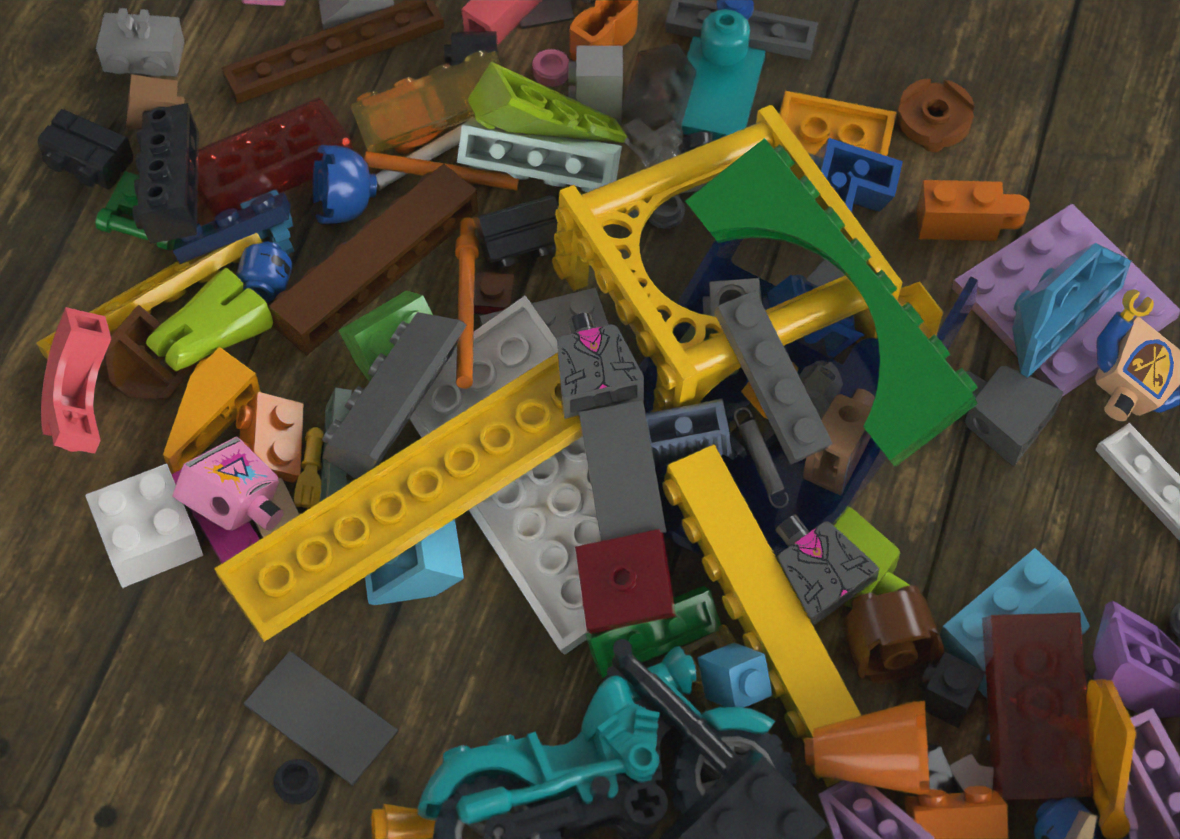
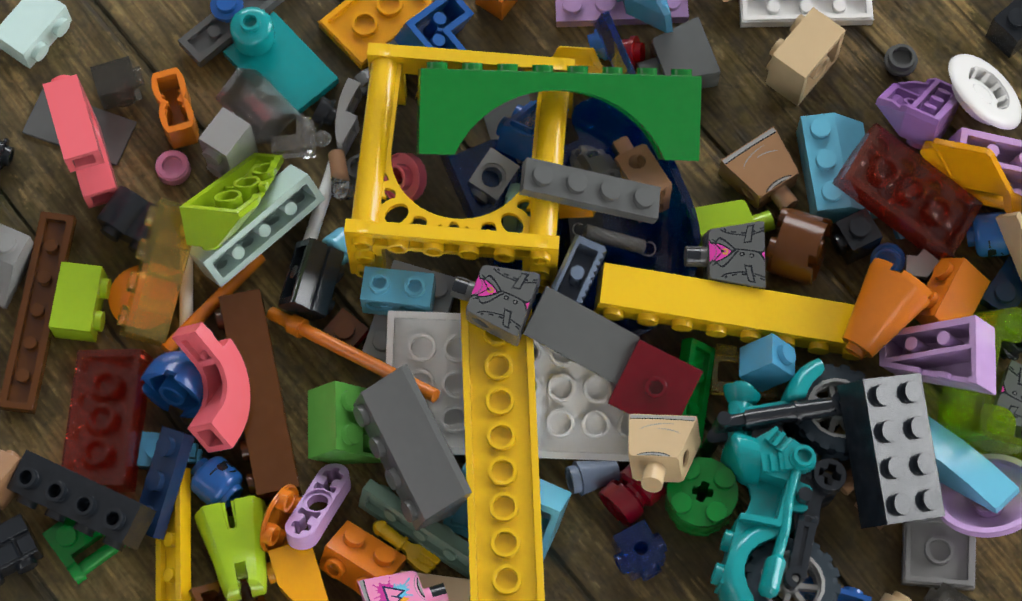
camera: 55 degrees left, 10 degrees up
none -> lime brick [48,262,112,342]
none -> coral arch [172,322,251,453]
none -> orange dish [260,484,302,553]
none -> lavender beam [285,463,351,550]
none -> medium azure brick [360,266,436,316]
none -> coral plate [384,153,427,201]
none -> sand blue cone [565,461,620,496]
none -> blue plate [587,28,614,61]
none -> dark red wheel [598,464,666,527]
none -> clear blue brick [611,519,668,581]
none -> red plate [620,35,645,69]
none -> tan torso [628,414,701,493]
none -> green brick [665,457,738,537]
none -> medium nougat torso [719,126,799,211]
none -> tan brick [766,7,846,106]
none -> blue plate [870,242,905,272]

